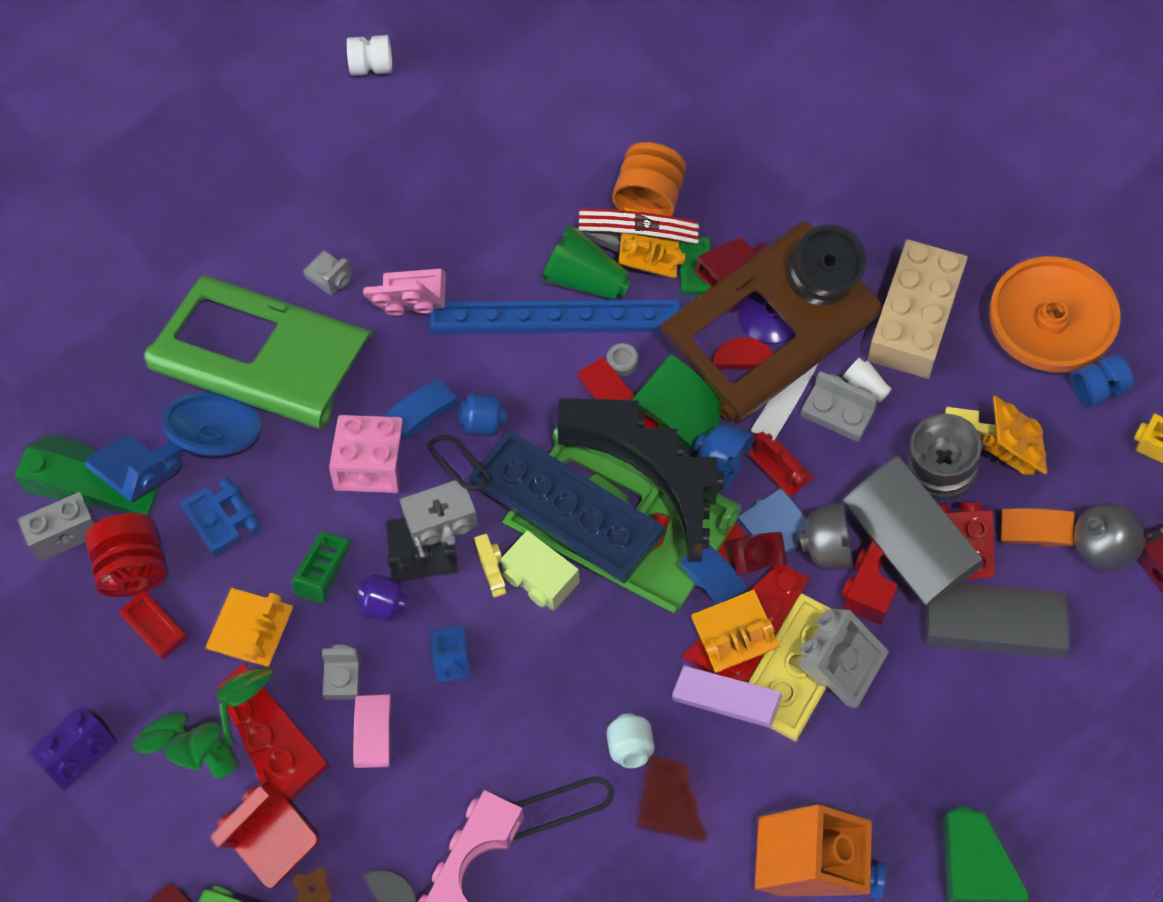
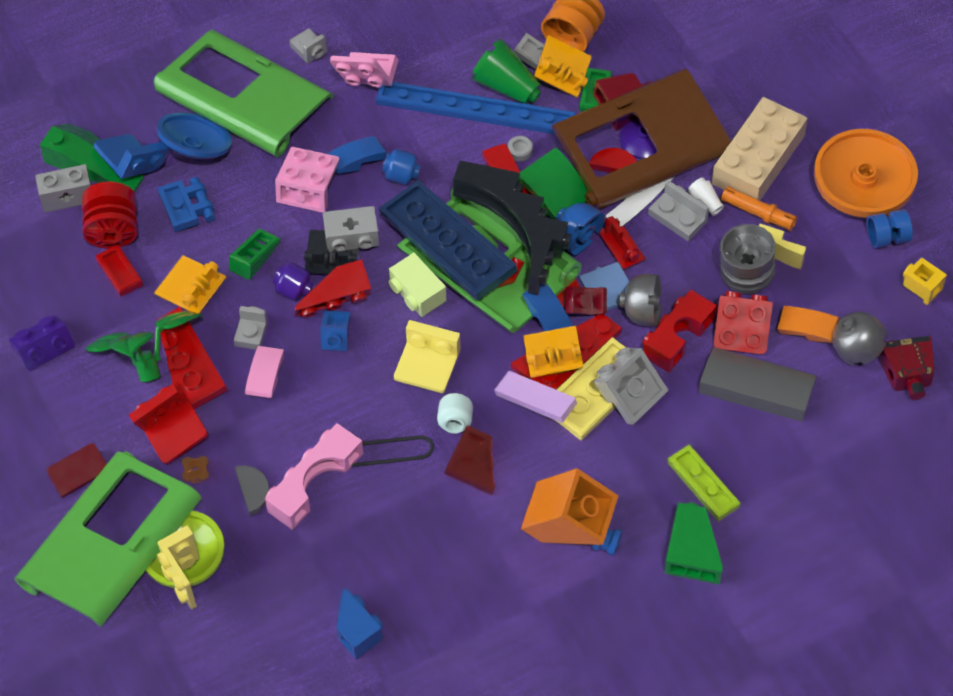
camera: 10 degrees right, 5 degrees down
black piece [428,435,493,490] -> none
light yellow plate [474,534,506,598] -> none
sticker [579,208,699,244] -> none
black wheel [787,225,866,306] -> none
dark grey slope [843,455,983,606] -> none
light orange hinge [982,395,1047,475] -> none
none -> red slope [294,259,371,318]
none -> light yellow bracket [394,320,461,393]
none -> lime tile [667,444,741,522]
none -> orange pin [721,186,797,232]

